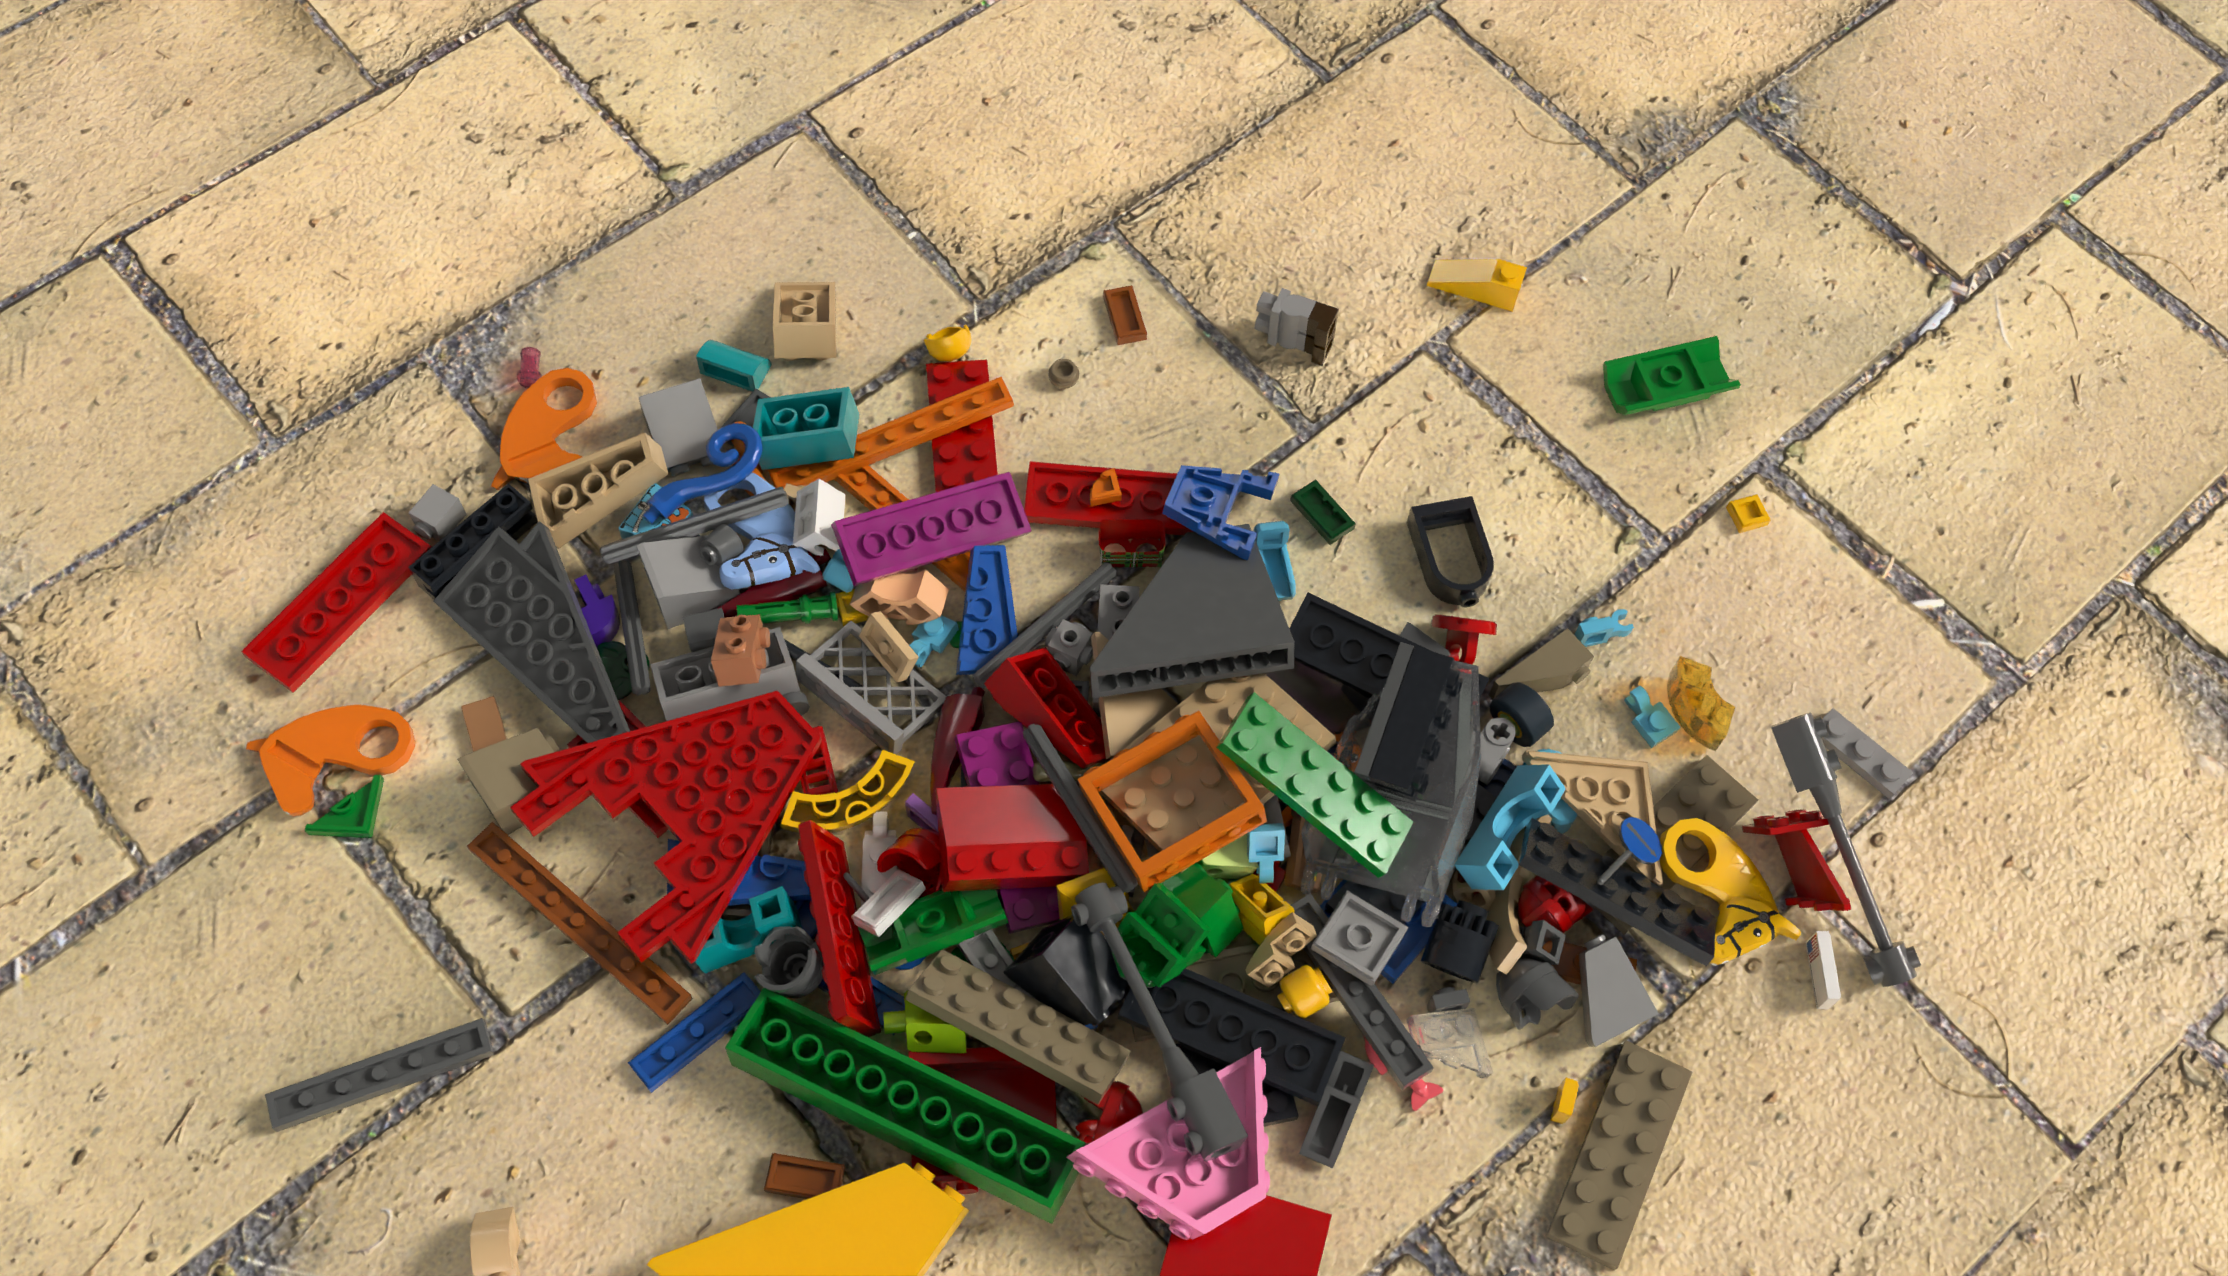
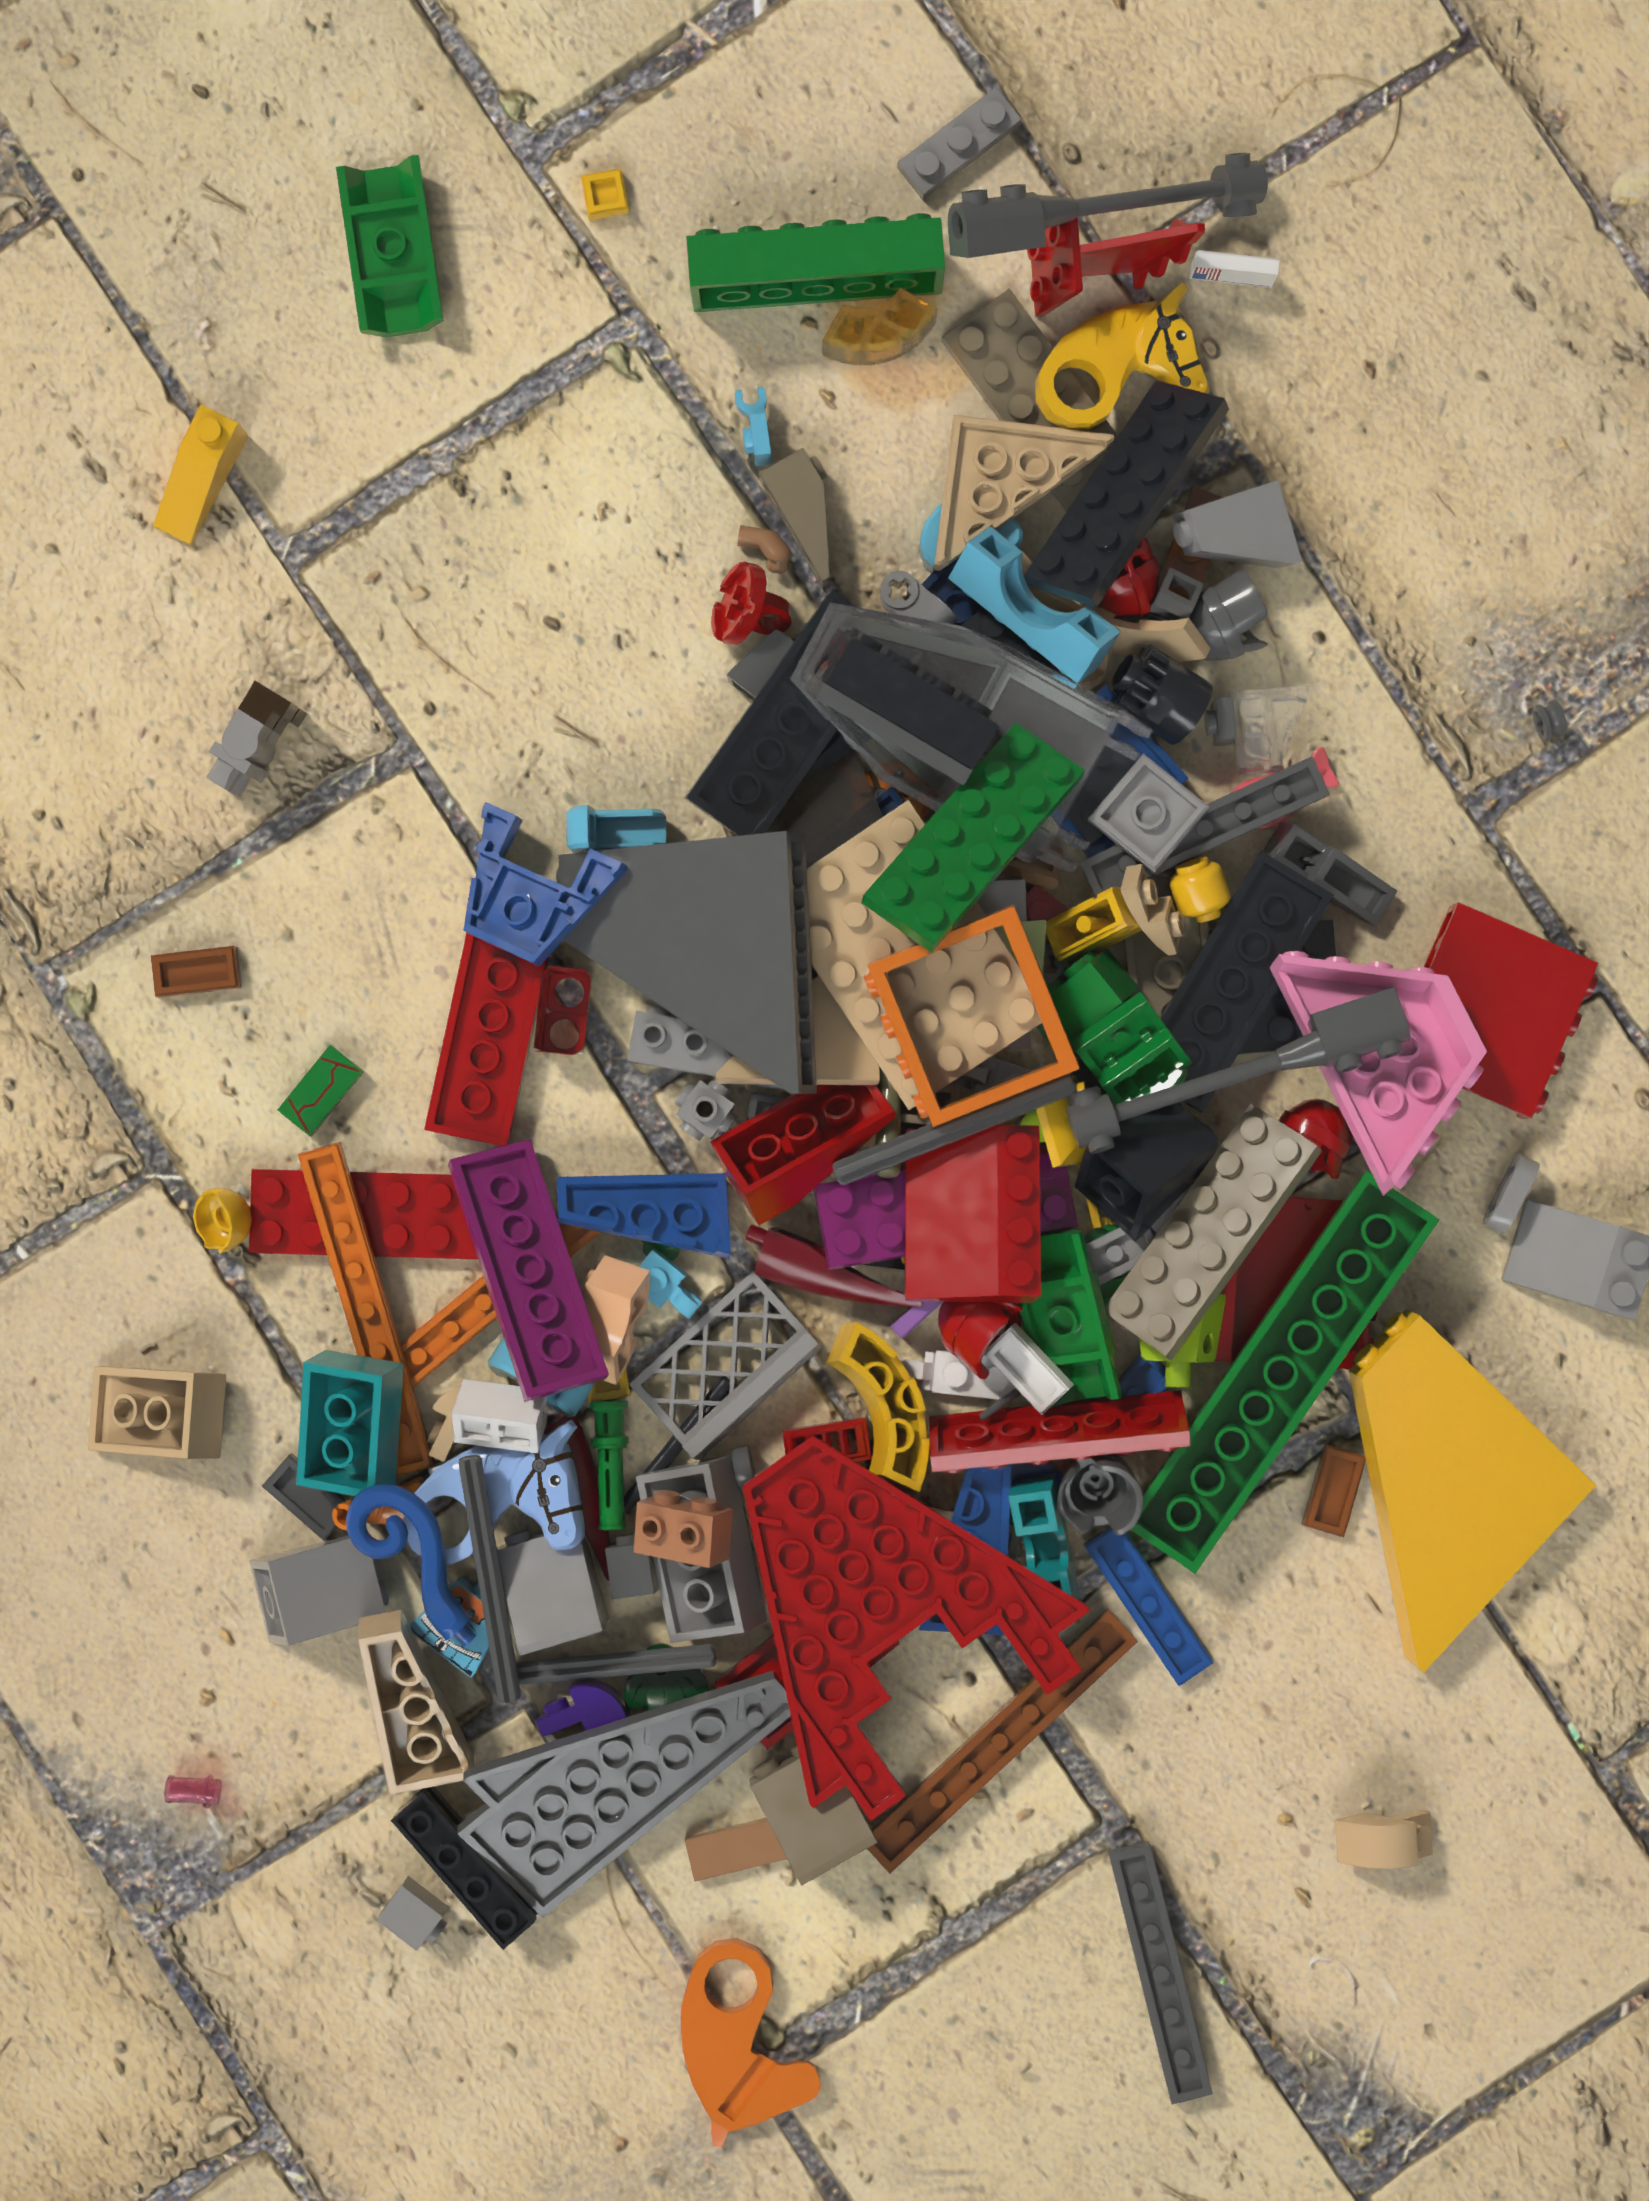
camera: 75 degrees left, 25 degrees up
red plate [241,512,432,693] -> none
green tile [305,775,384,838] -> none
orange animal [491,368,597,490] -> none
teal brick [696,340,772,392] -> none
dark grey hat [700,524,743,566] -> none
tan plate [859,611,919,683] -> none
dark grey axle [973,562,1117,689] -> none
dark tan plate [1048,359,1079,389] -> none
orange tile [1090,468,1122,506] -> none
medium azure plate [1247,823,1285,883] -> none
dark green plate [1290,479,1356,545] -> none
black window [1406,496,1494,608] -> none
black wheel [1489,682,1554,747] -> none
dark tan plate [1546,1040,1692,1271] -> none
yellow tile [1550,1077,1579,1124] -> none
blue piece [1597,817,1662,885] -> none
medium azure plate [1624,686,1681,748] -> none
none -> green tile [277,1045,365,1137]
none -> green brick [686,213,945,312]
none -> medium nougat arm [737,525,792,574]

